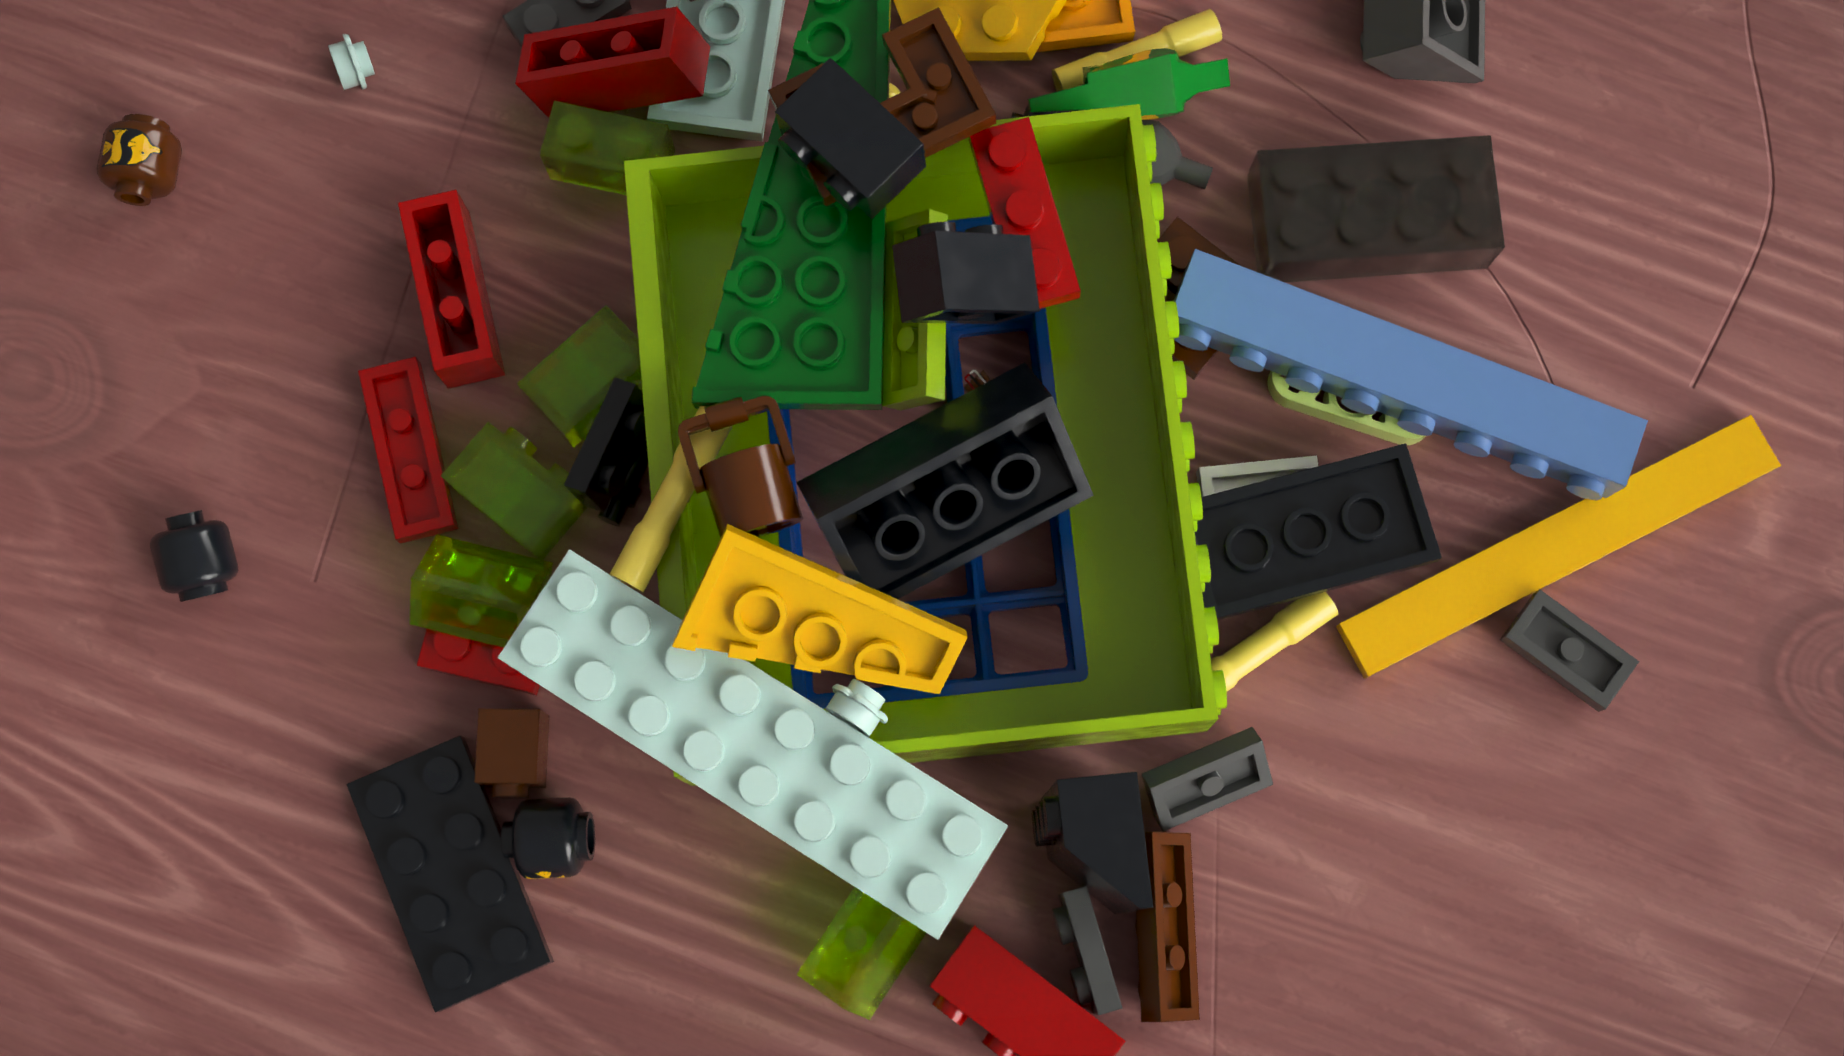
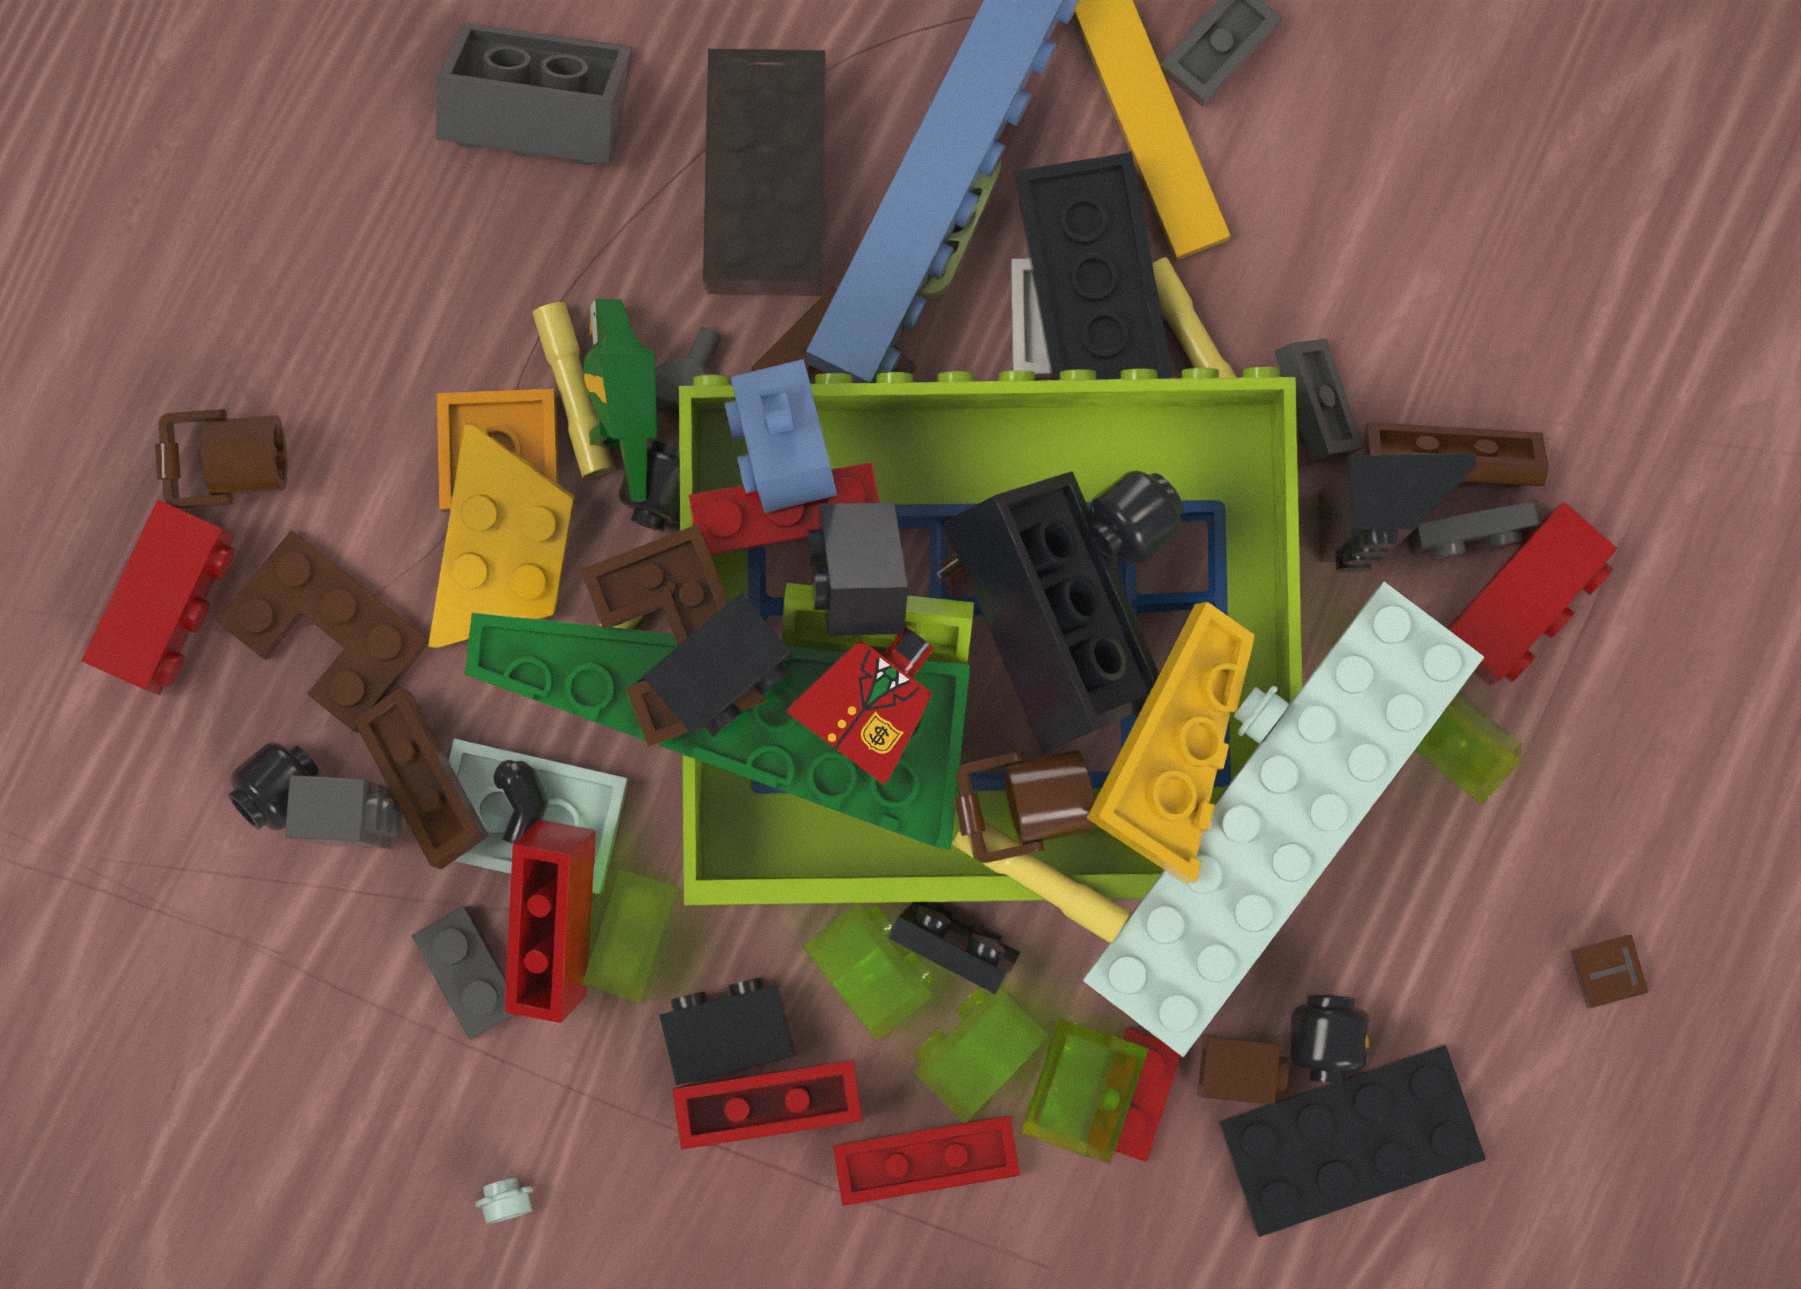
camera: 80 degrees left, 5 degrees up
none -> black arm [493,760,548,844]
none -> black brick [659,977,796,1085]
none -> medium blue brick [724,359,837,513]
none -> red torso [787,626,935,786]
none -> black head [1089,470,1183,563]

